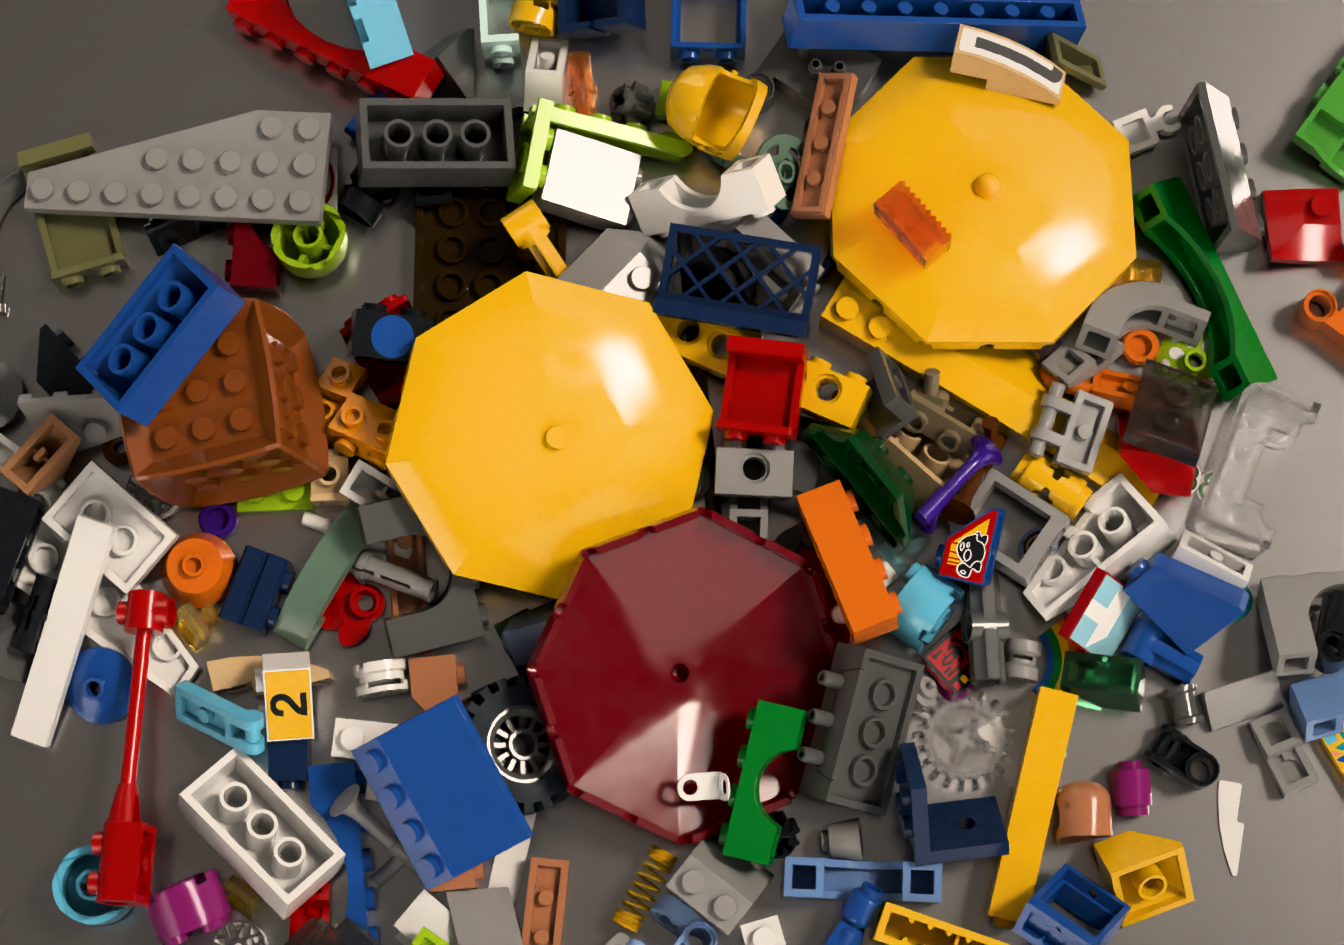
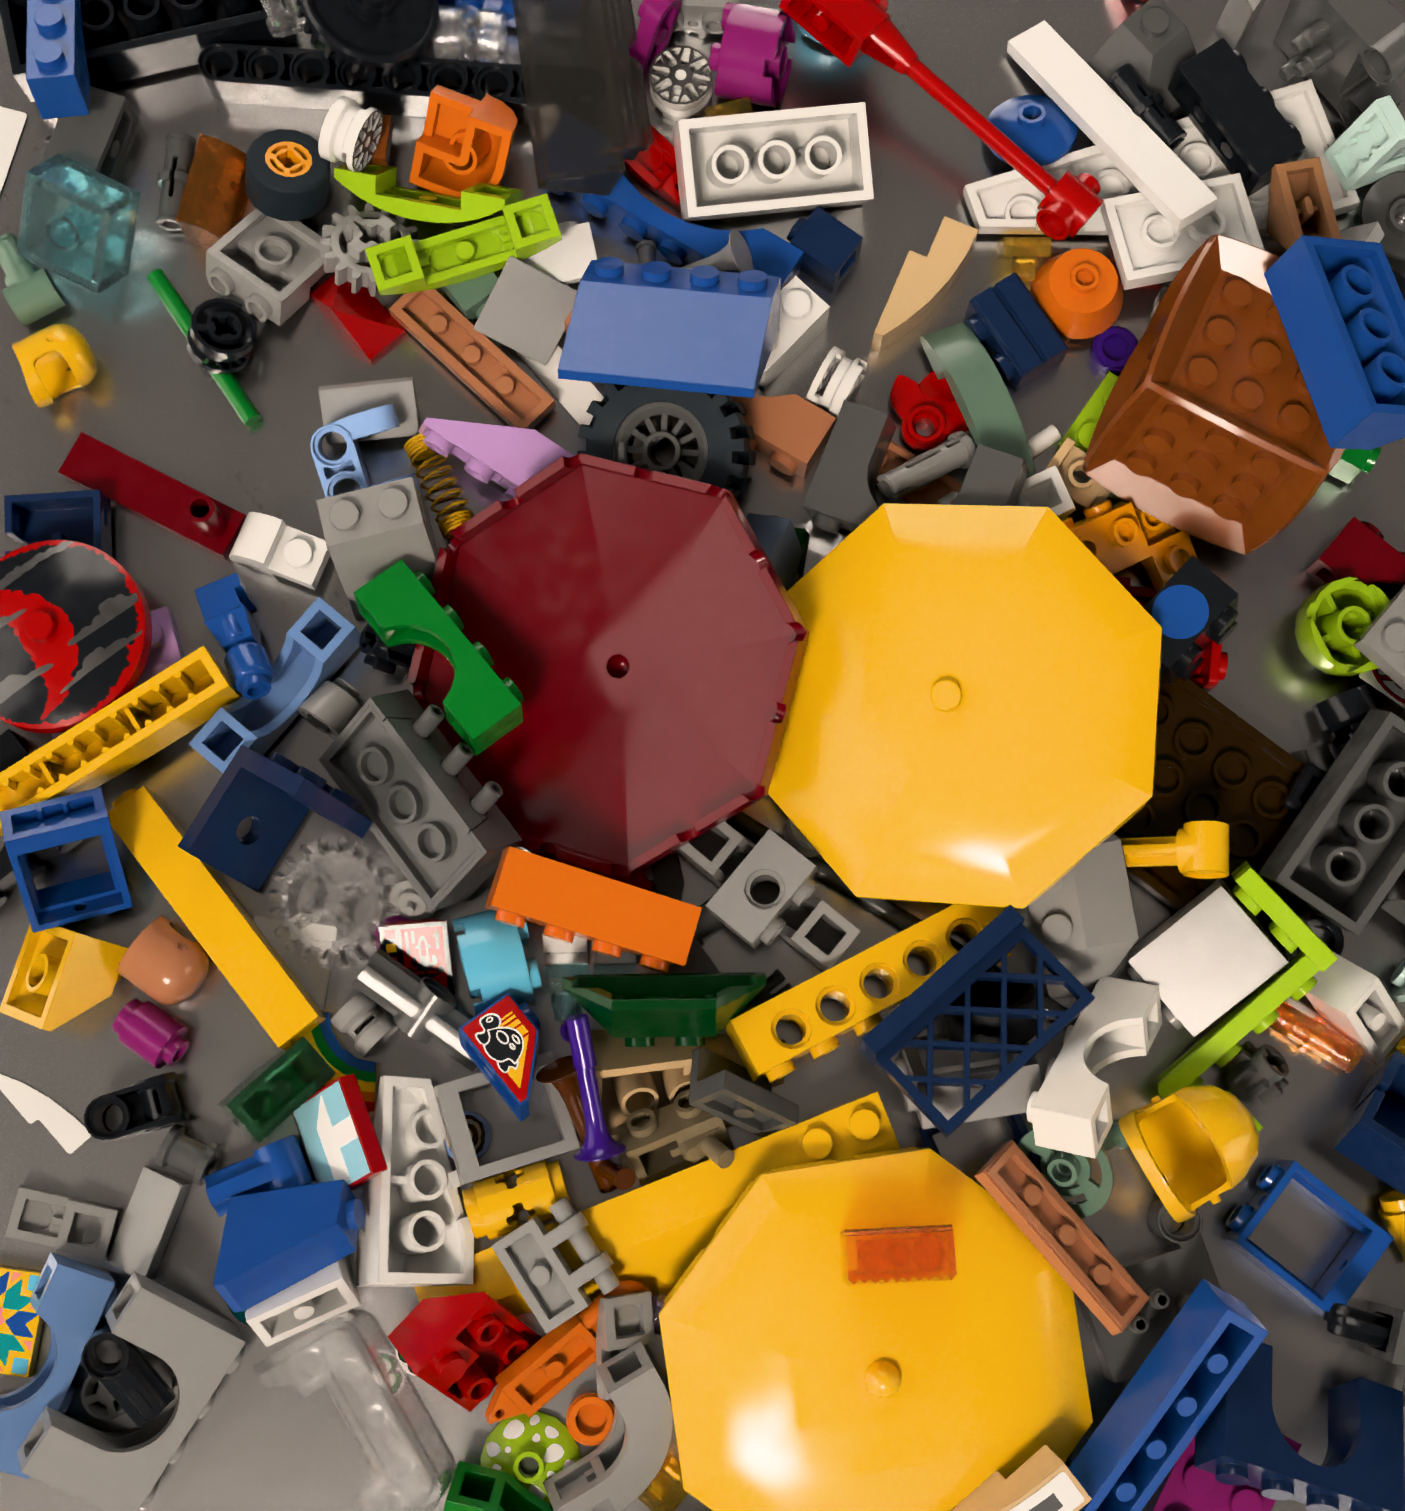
camera: 130 degrees right, 0 degrees up
medium azure plate [174,680,265,755] -> none
brick [255,651,314,742] -> none
white piece [677,771,730,801] -> none
red panel [715,335,809,446] -> none
clear smoke tile [1122,359,1218,467] -> none
none -> lavender slope [418,417,574,500]

